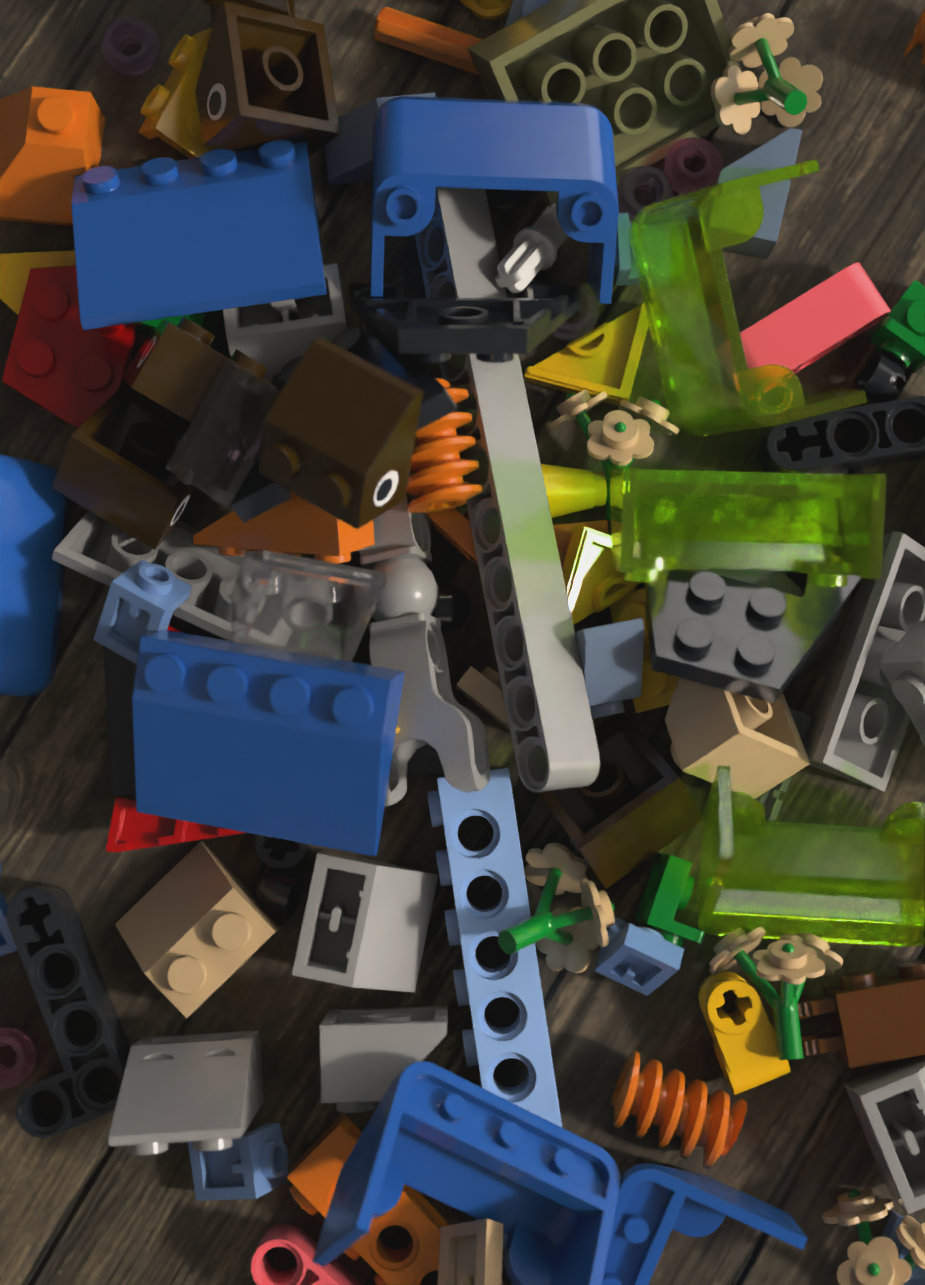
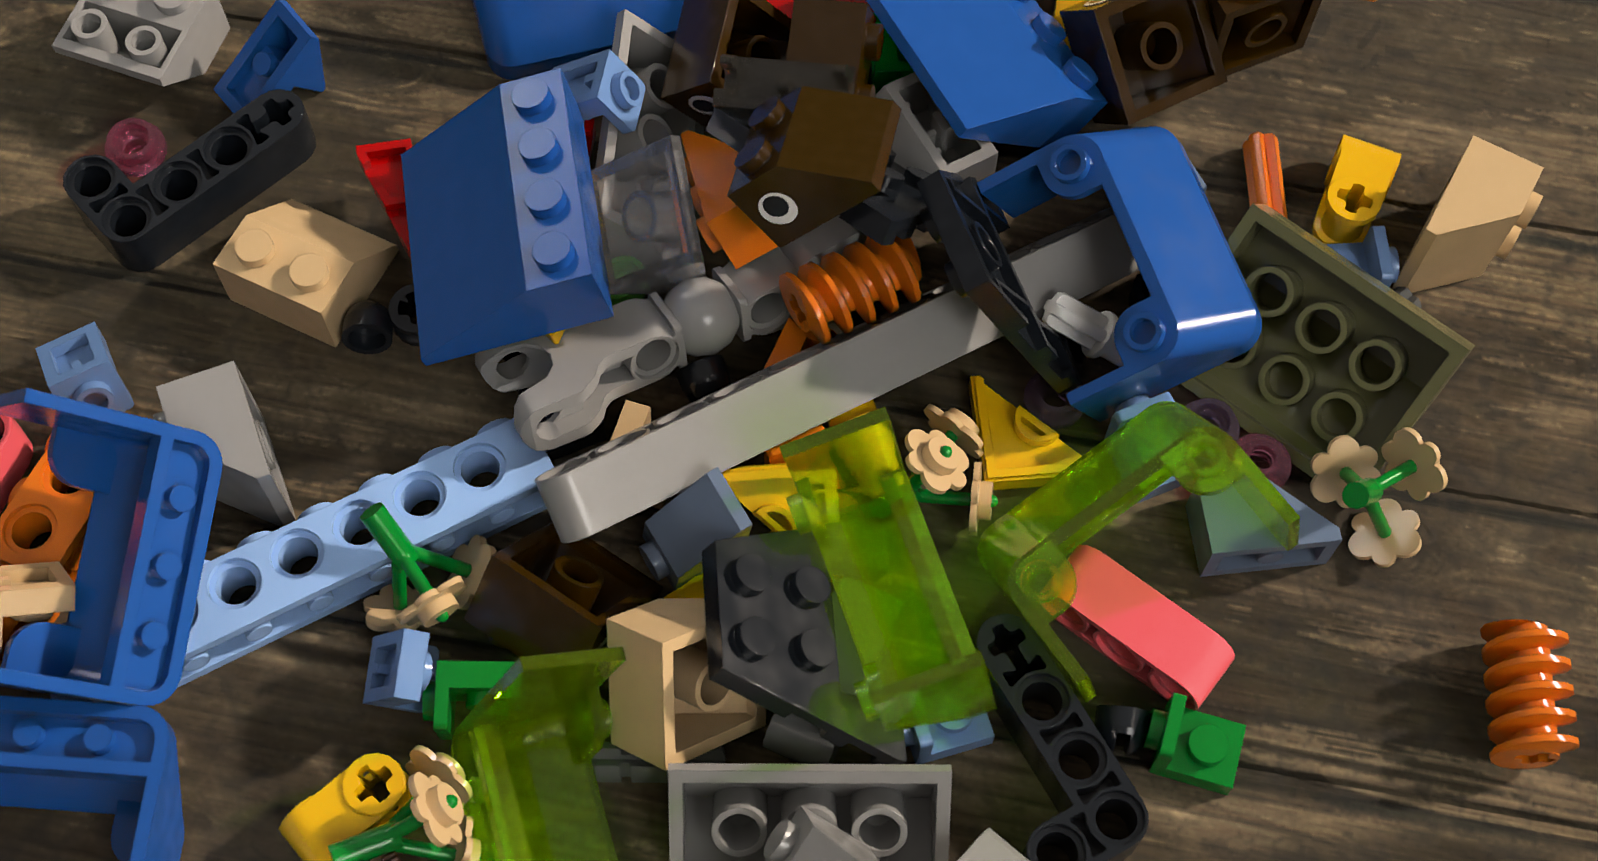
camera: 65 degrees right, 20 degrees down
light grey slope [108,1030,264,1155] -> none
light grey slope [292,850,439,993] -> none
orange piece [611,1050,747,1170] -> none

